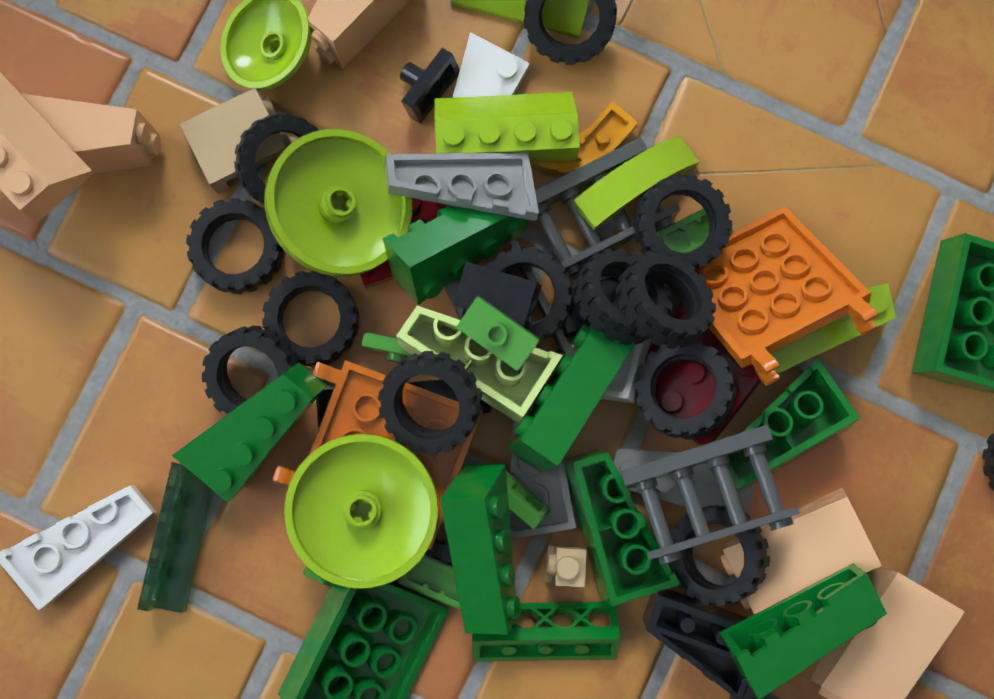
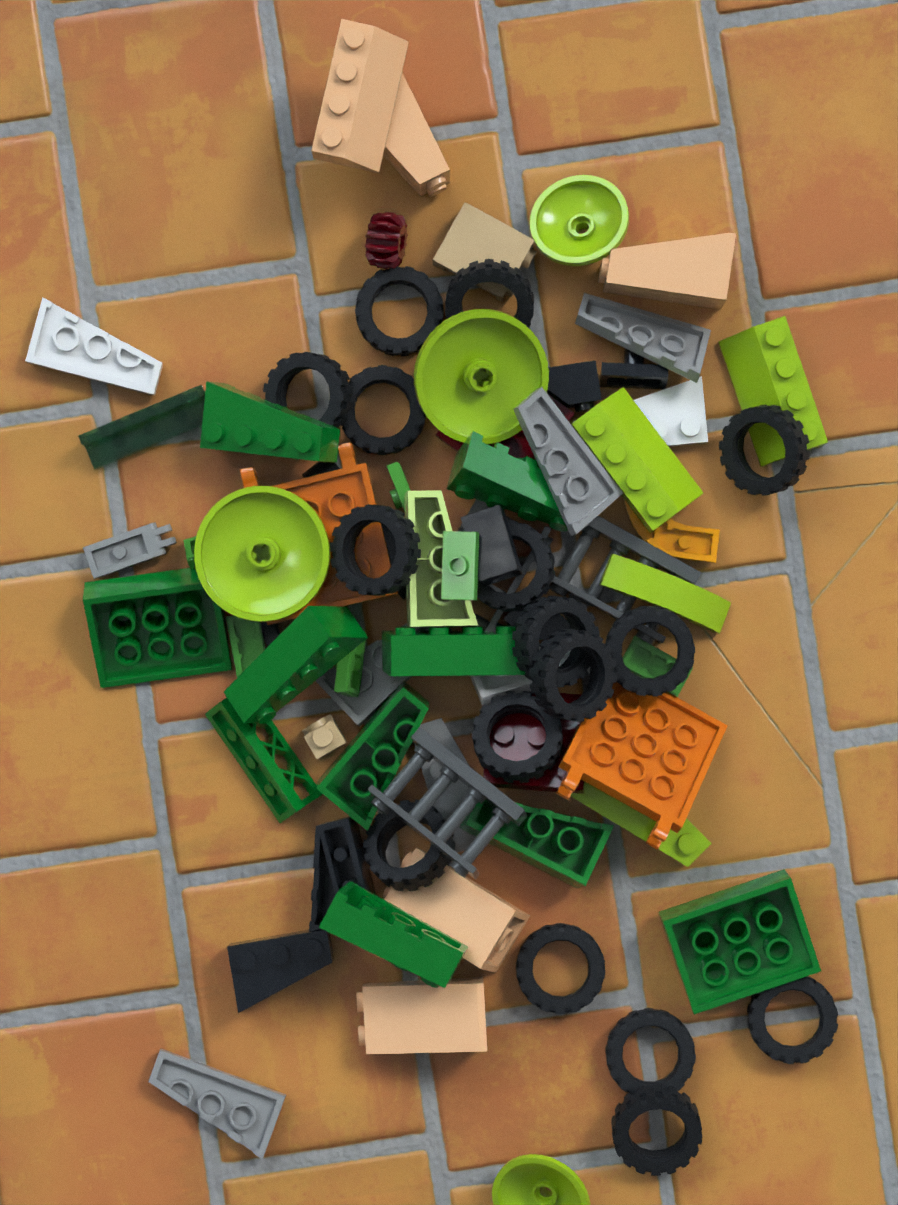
camera: 65 degrees right, 5 degrees up
none -> light grey hinge [83,522,177,579]
none -> dark red gear [365,212,408,269]
none -> black tyre [516,923,605,1014]
none -> black slope [547,360,602,412]
none -> light grey wing [575,293,711,383]

